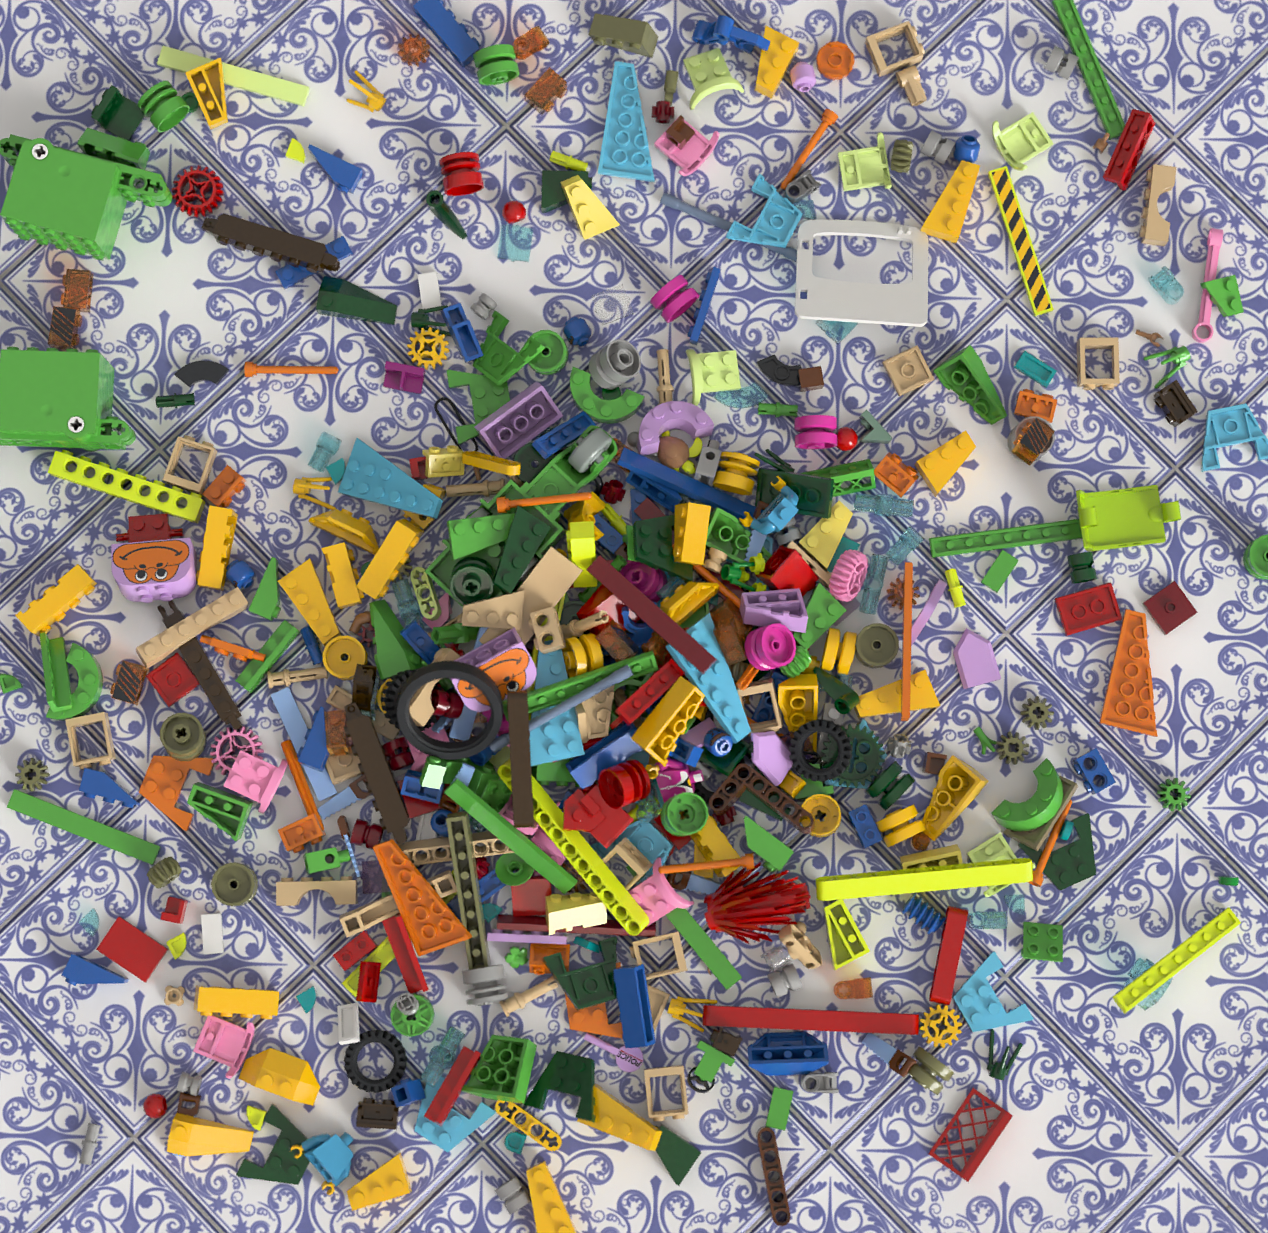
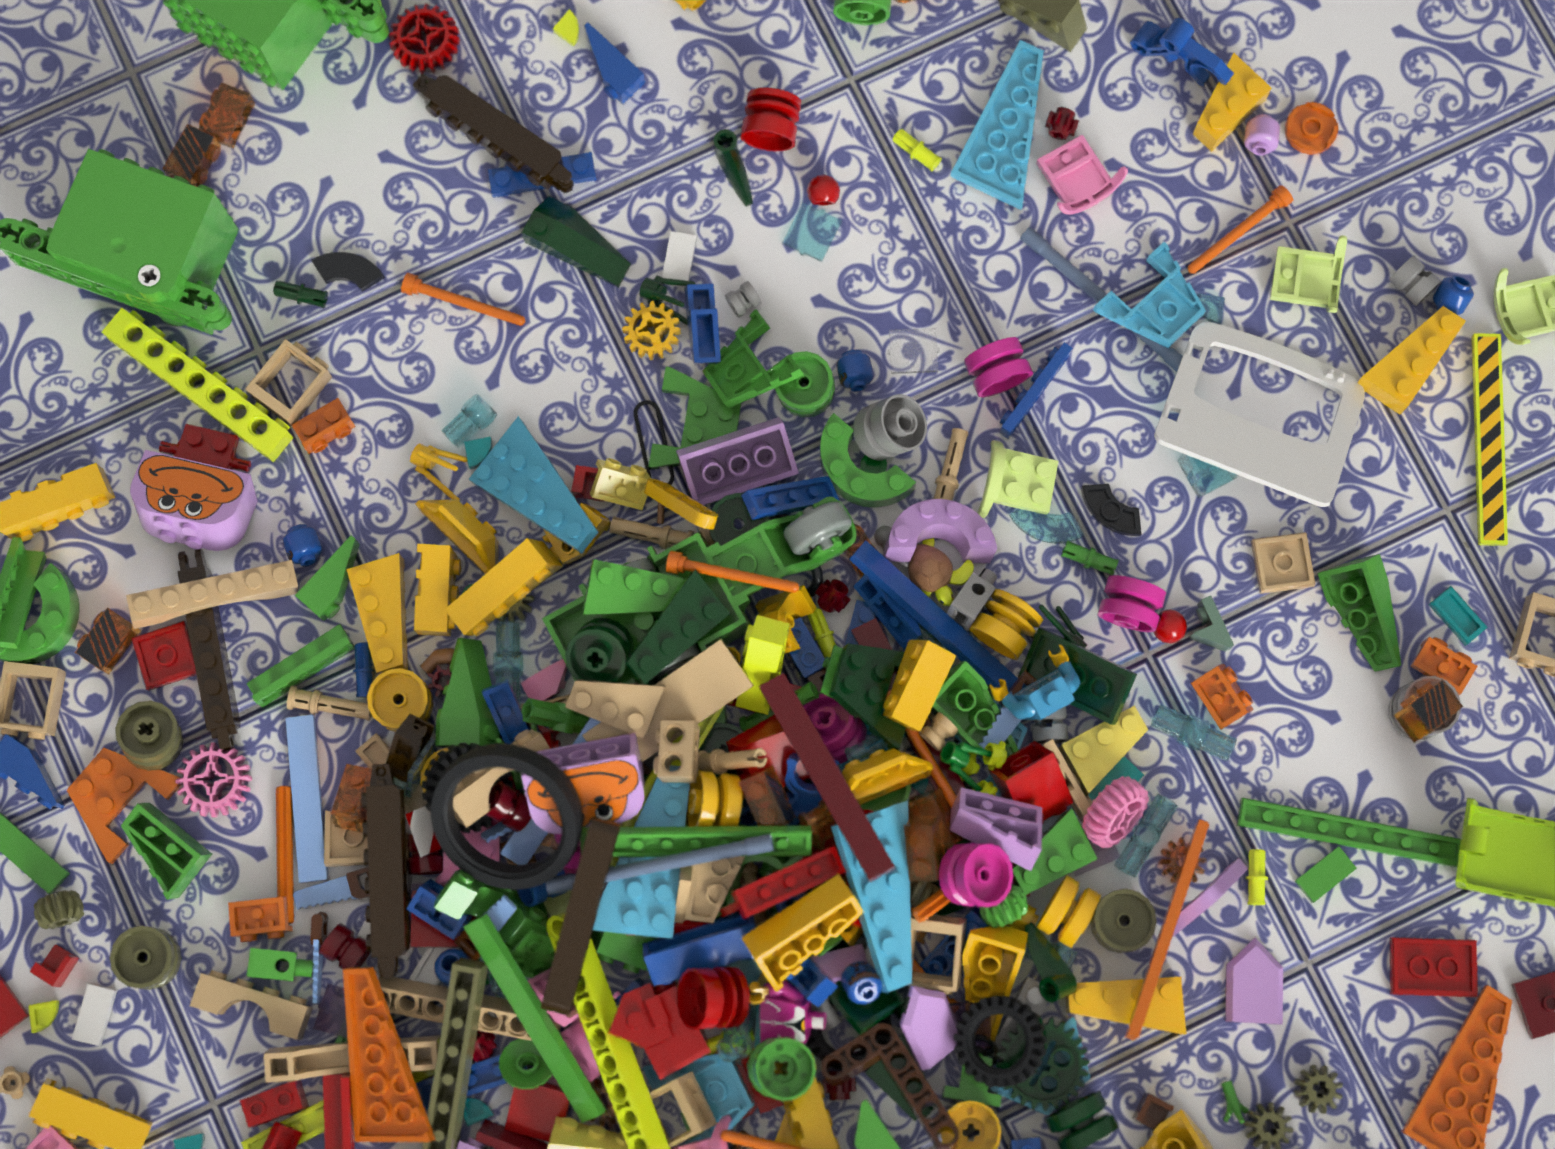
camera: 25 degrees right, 5 degrees down
yellow wedge [196,505,238,591] -> none
orange plate [200,634,266,662] -> none
bright pink piece [223,750,288,814] -> none
blue slope [297,707,330,772] -> none
magenta panel [383,361,425,394] -> none
yellowish green beam [410,567,441,621] -> none
clear orange brick [524,67,567,115] -> none
dark green slope [541,170,592,213] -> none
light yellow wedge [560,175,620,240] -> none
olive bar [664,70,679,106] -> none
reddish brown panel [666,115,695,150] -> none
yellowish green piece [683,47,744,110] -> none
yellow tile [778,770,807,798] -> none
flat silver piece [784,169,821,204] -> none
reddish brown panel [798,366,824,392] -> none
bright green fence [800,459,876,497] -> none
tan window [865,21,925,77] -> none
clear light blue piece [886,526,924,566] -> none
light grey gear [887,734,911,758] -> none
olive gear [890,139,913,173] -> none
tan piece [896,65,927,107] -> none
yellow wedge [914,430,976,497] -> none
dark green wheel [1067,552,1097,584] -> none
none -> white sticker [405,806,441,857]

